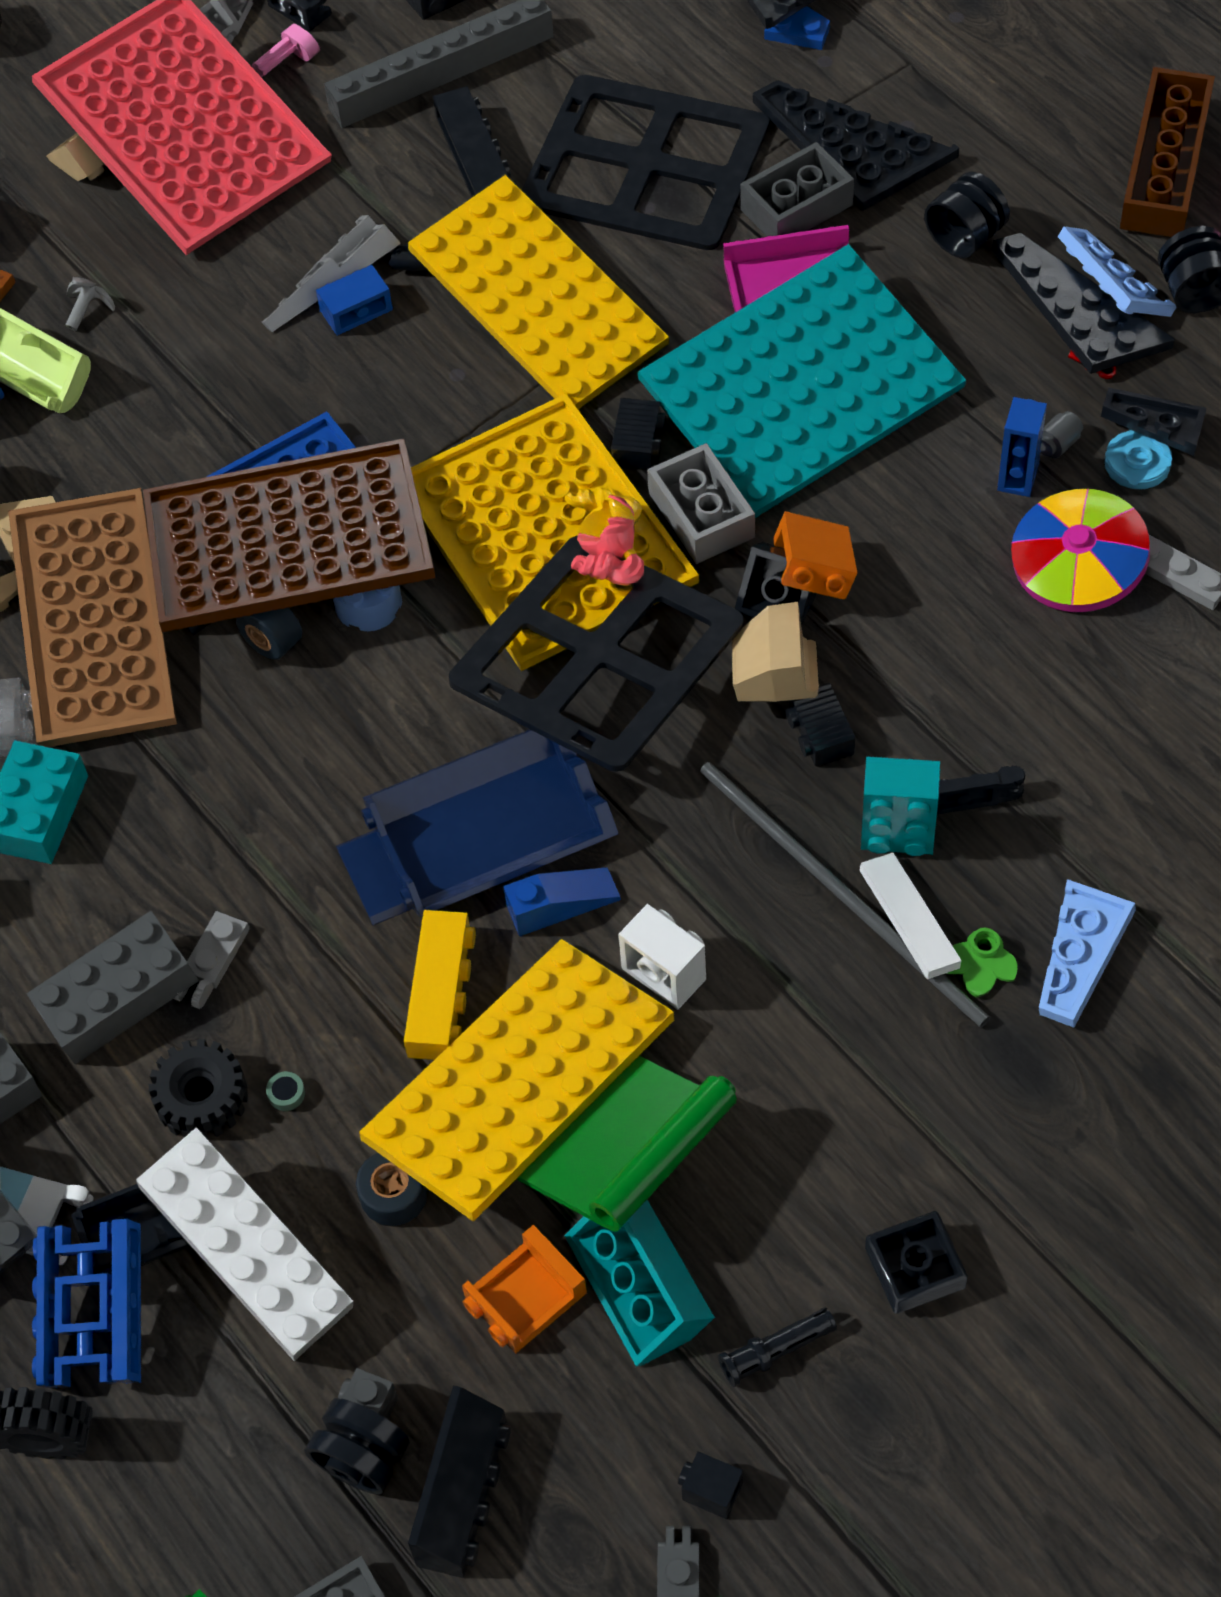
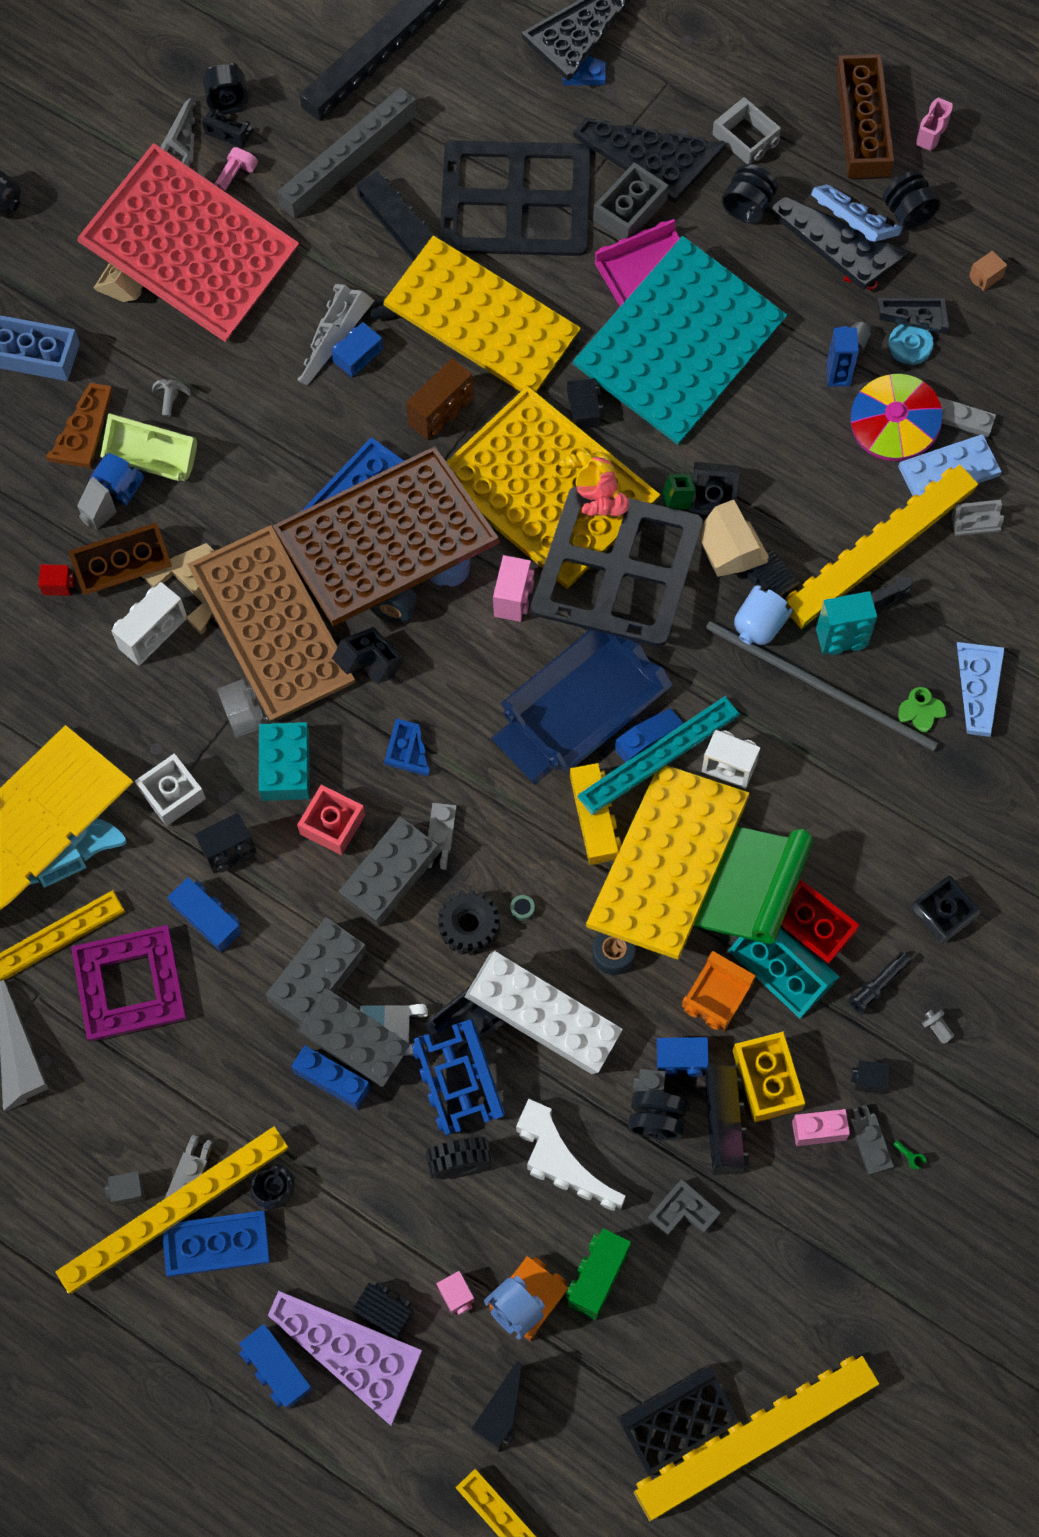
camera: 20 degrees left, 10 degrees up
light grey brick [647,443,755,564] -> none
orange panel [773,511,857,599] -> none
white tile [860,853,962,980] -> none
none -> coral brick [297,785,365,855]
none -> black brick [332,627,404,684]
none -> blue wing [384,718,430,777]
none -> reddish brown brick [406,358,473,440]
none -> bright pink brick [493,555,534,622]
none -> white arch [516,1099,625,1211]
none -> teal tile [577,696,740,815]
none -> blue brick [656,1037,708,1077]
none -> dark green brick [662,474,696,510]
none -> light grey window [712,97,781,164]
none -> yellow brick [733,1032,805,1123]
none -> light blue cylinder [734,585,793,645]
none -> red slope [781,879,859,964]
none -> yellow brick [785,464,978,629]
none -> bright pink brick [792,1109,850,1146]
none -> light blue plate [898,434,1001,496]
none -> light grey piece [922,1009,954,1044]
none -> light grey hinge [951,500,1004,536]

